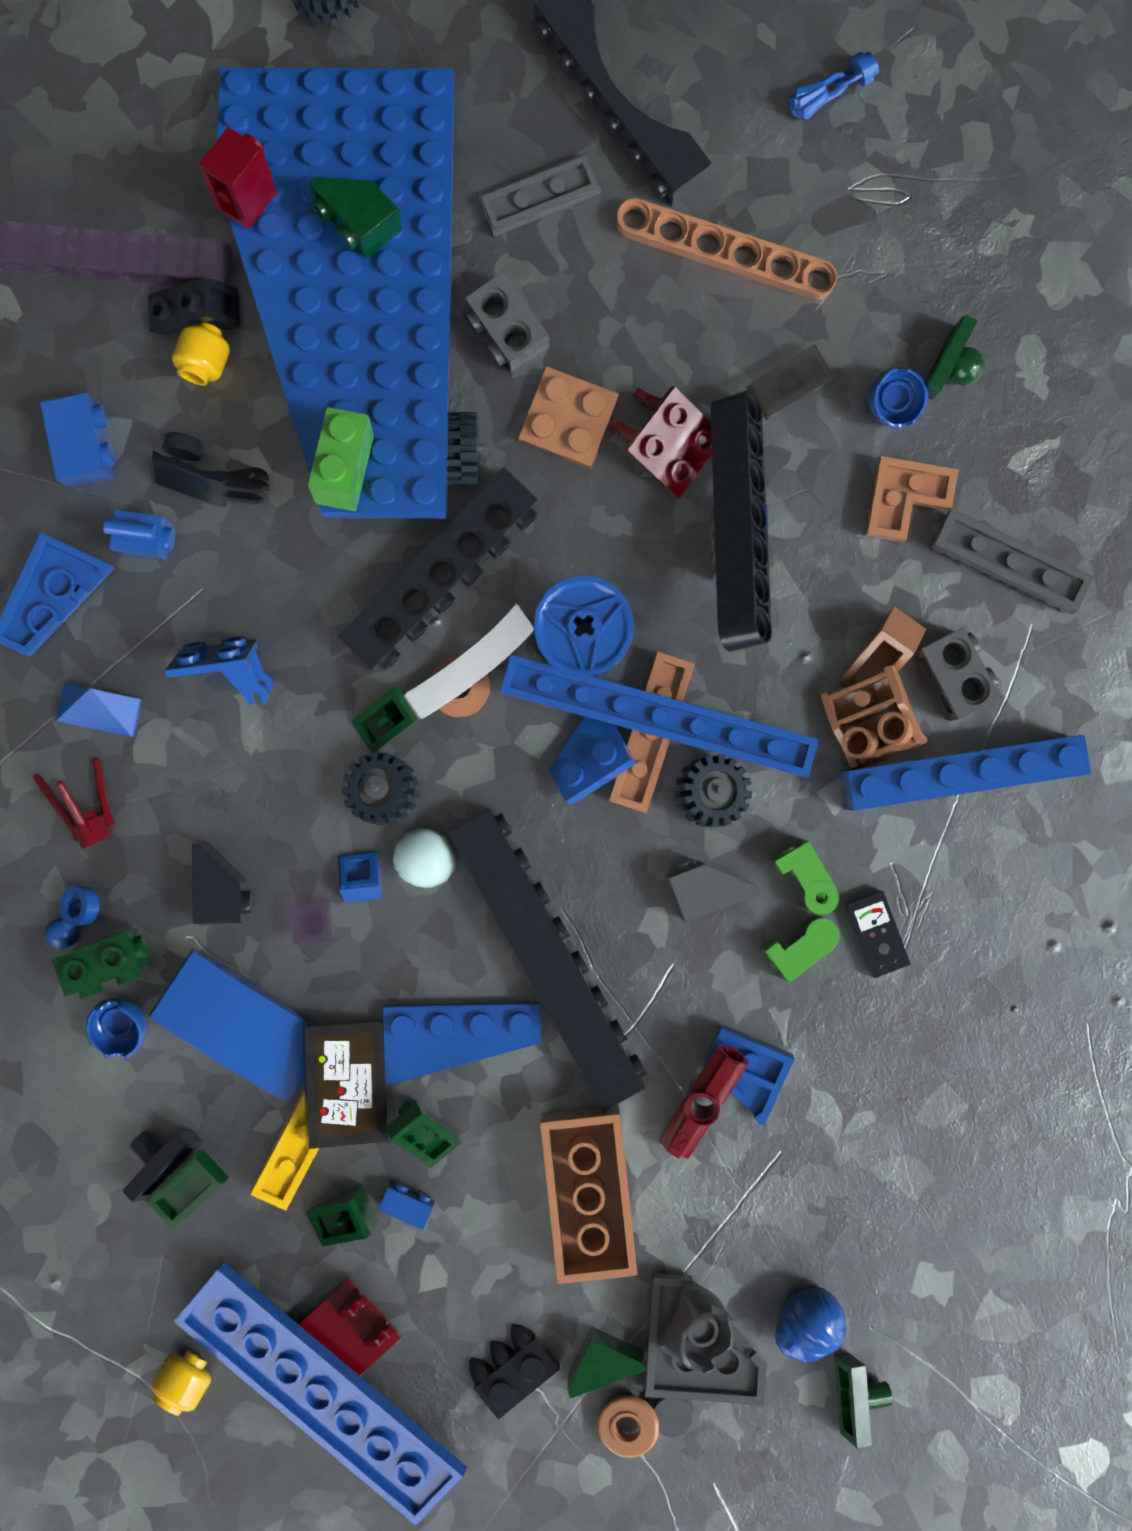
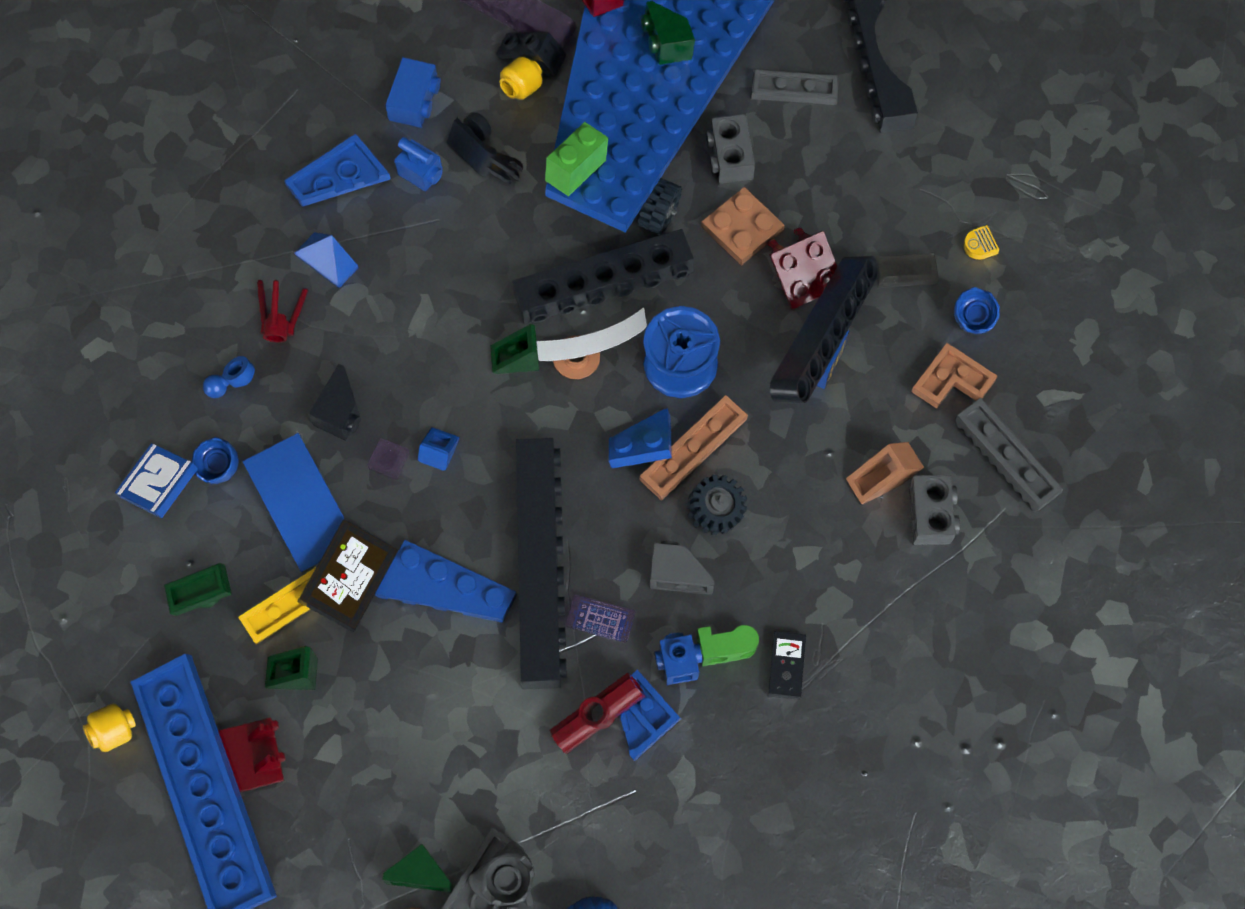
camera: 30 degrees right, 20 degrees down
dark green brick [51,928,151,999] -> none
black tile [122,1130,203,1202] -> none
blue plate [165,636,274,706] -> none
black wheel [342,752,419,826] -> none
blue piece [378,1181,435,1230] -> none
dark green tile [385,1100,461,1168] -> none
light aqua hair [392,828,457,888] -> none
black plate [469,1324,560,1420] -> none
blue plate [500,654,819,778] -> none
nougat brick [540,1105,638,1284] -> none
nougat beam [616,198,838,300] -> none
bright green leg [770,839,839,915] -> none
blue piece [788,51,879,120] -> none
nougat slope [820,665,928,769] -> none
blue arch [840,735,1091,811] -> none
dark green tile [925,314,985,400] -> none
none -> tile [115,443,198,519]
none -> clear purple tile [566,595,636,643]
none -> blue brick [654,632,702,685]
none -> yellow tile [963,225,999,260]

